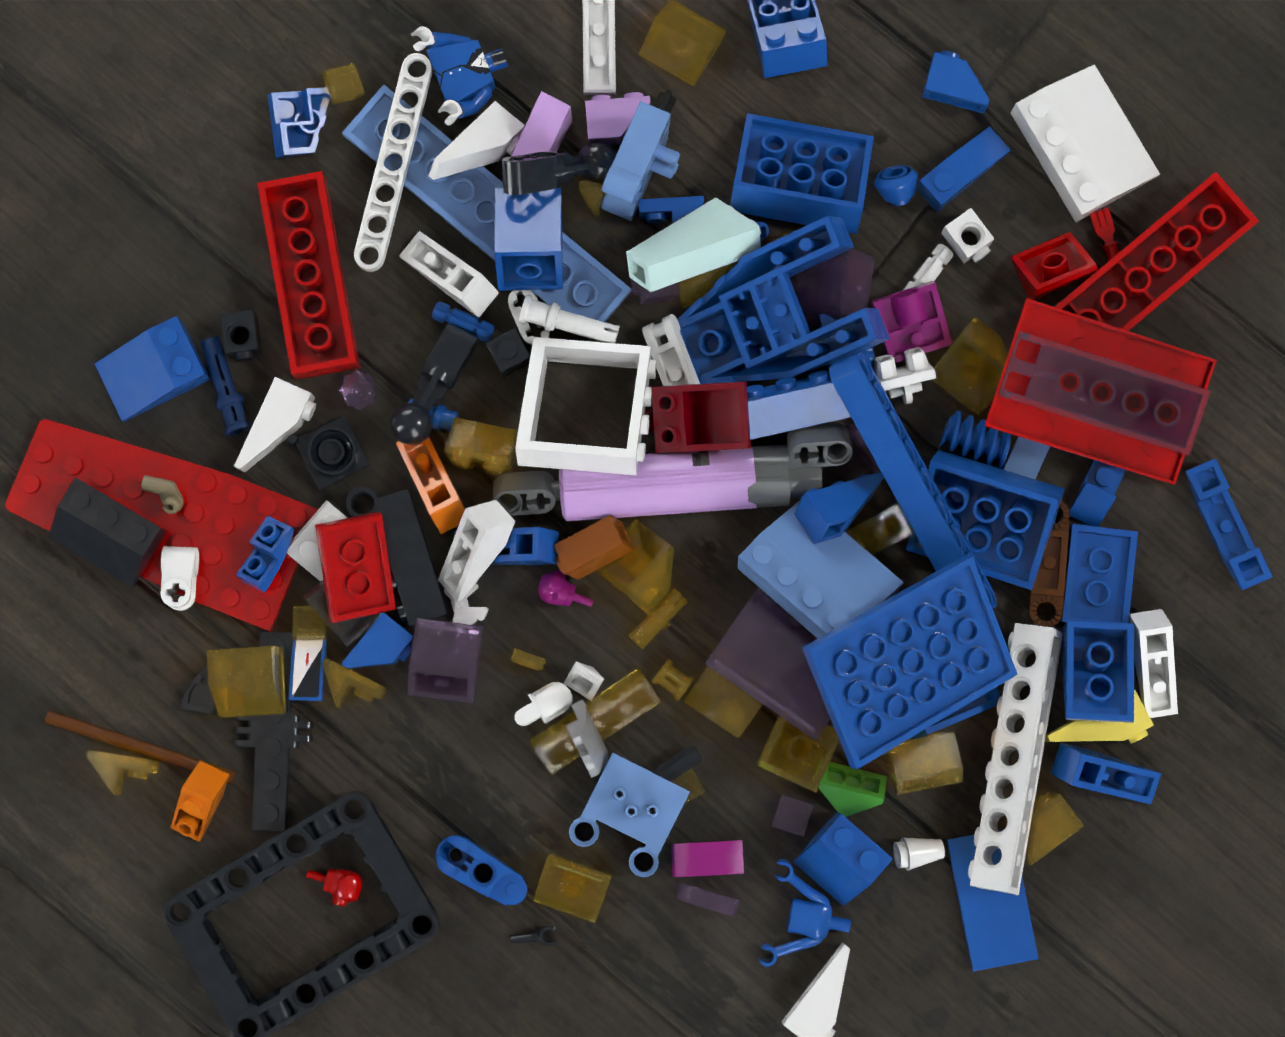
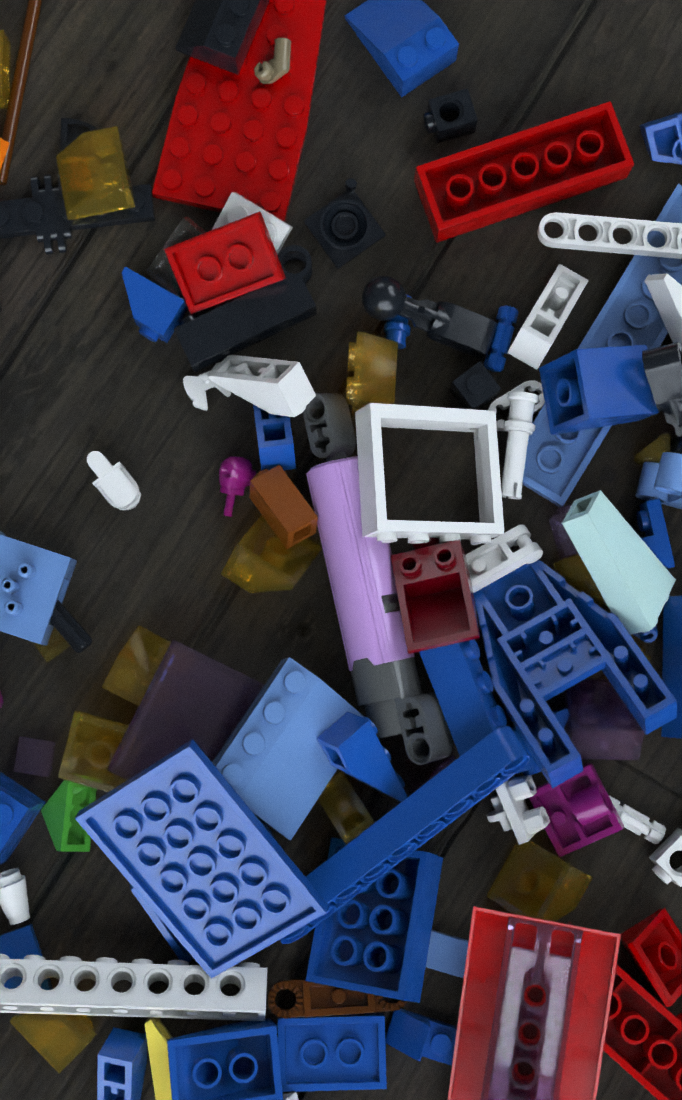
camera: 80 degrees right, 0 degrees up
white piece [160,546,199,611] -> none
dark blue pin [200,336,253,437] -> none
white slope [234,377,316,472] -> none
blue slope [236,516,294,593] -> none
slope [289,635,328,701] -> none
clear yellow tile [292,606,328,641] -> none
clear yellow slope [322,658,388,709] -> none
clear purple piece [339,369,378,411] -> none
orange slope [396,437,465,534] -> none
clear purple slope [408,618,483,703] -> none
clear yellow tile [511,648,547,672] -> none
clear yellow slope [530,669,661,775] -> none
white slope [564,661,604,700] -> none
light grey slope [566,700,609,778] -> none
clear yellow pin [628,588,688,650] -> none
clear yellow bush [651,659,695,702] -> none
clear yellow slope [888,732,963,795] -> none
blue piece [939,410,1012,469] -> none

